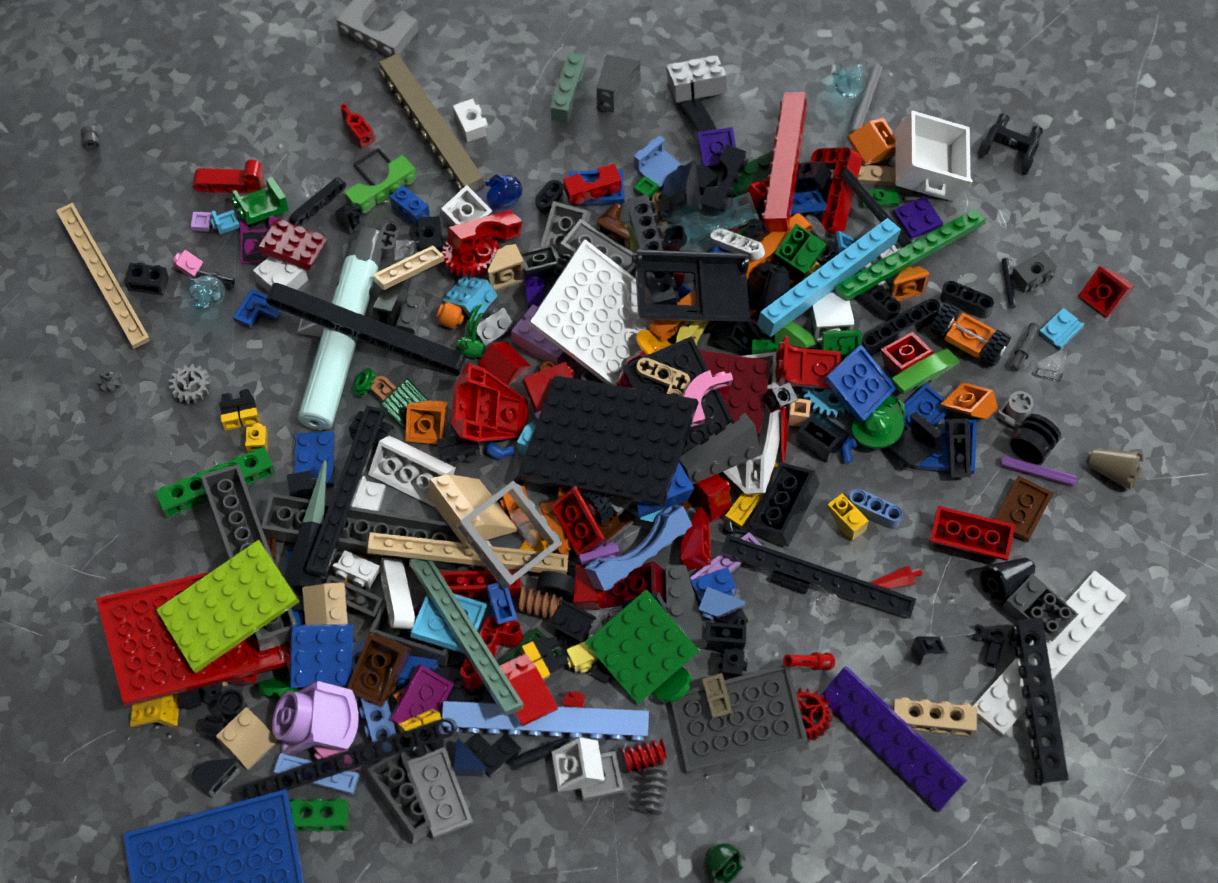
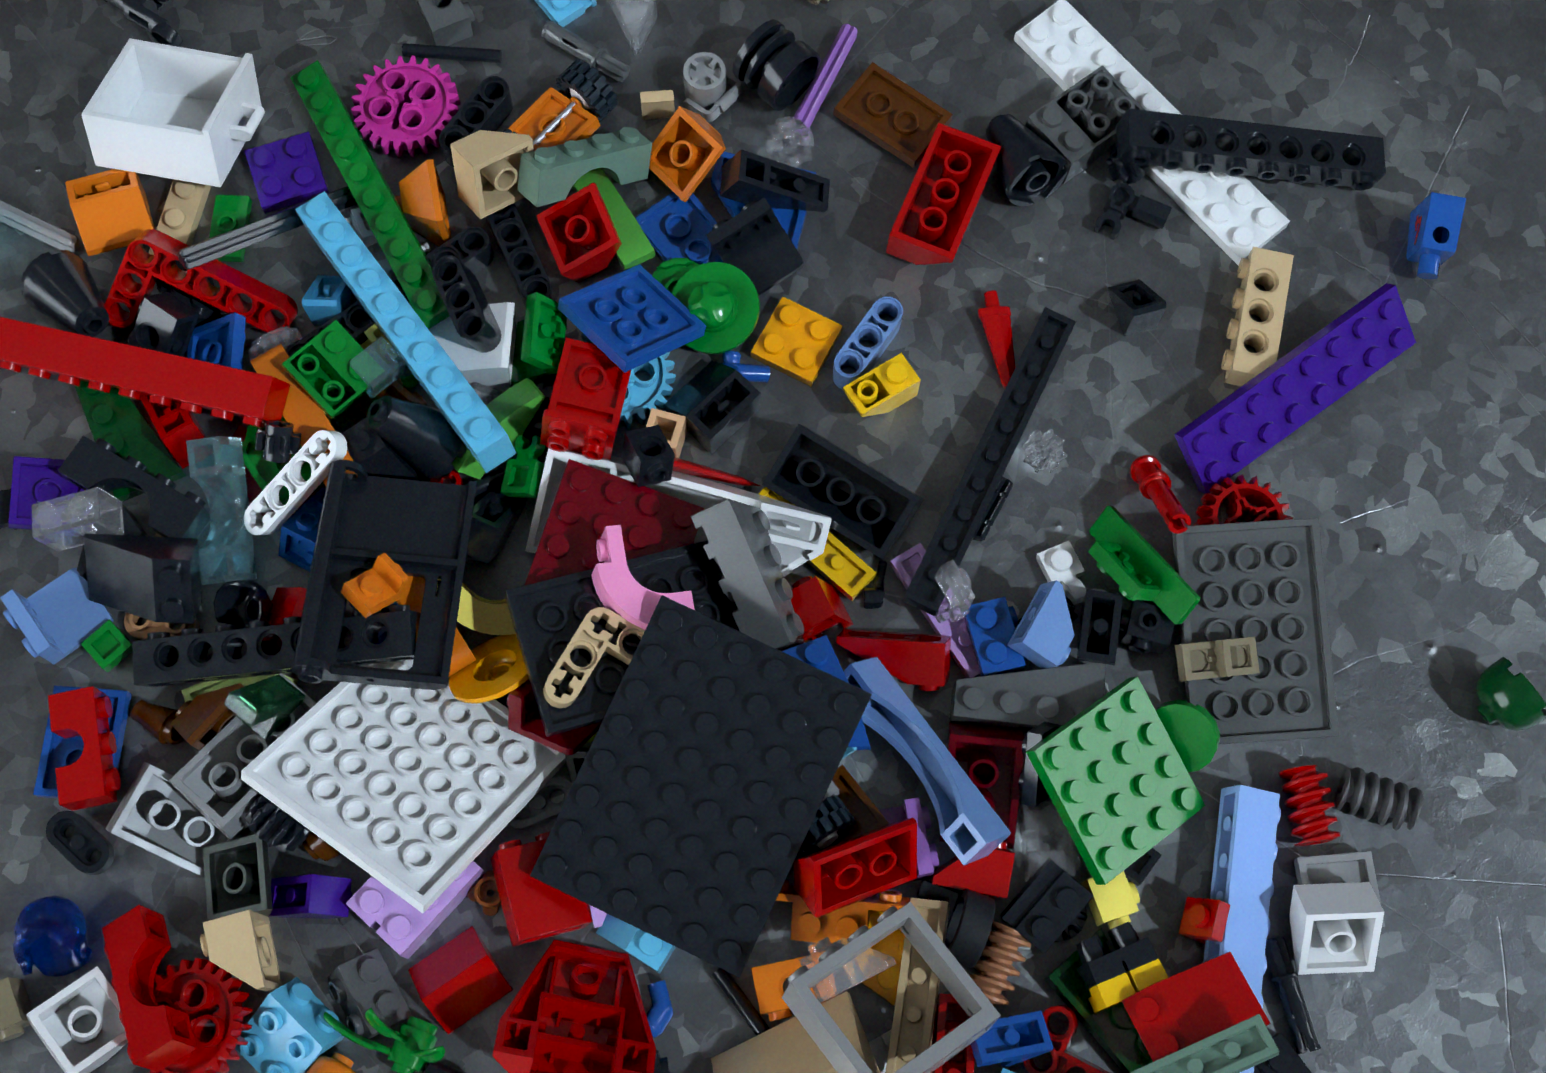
camera: 85 degrees left, 10 degrees up
none -> black cone [21,250,109,337]
none -> clear brick [32,487,124,552]
none -> clear green slope [224,674,306,739]
none -> orange bracket [341,553,408,618]
none -> clear light blue panel [350,336,406,398]
none -> dark pink gear [351,55,461,158]
none -> black beam [432,255,501,353]
none -> tan slope [450,130,534,219]
none -> sand green arch [517,127,652,207]
none -> tan tile [640,90,675,120]
none -> light orange plate [751,296,843,387]
none -> clear brick [764,116,814,167]
none -> clear bracket [934,560,975,623]
none -> white plate [1036,540,1086,605]
none -> green bracket [1088,506,1200,625]
none -> blue torso [1406,192,1466,280]

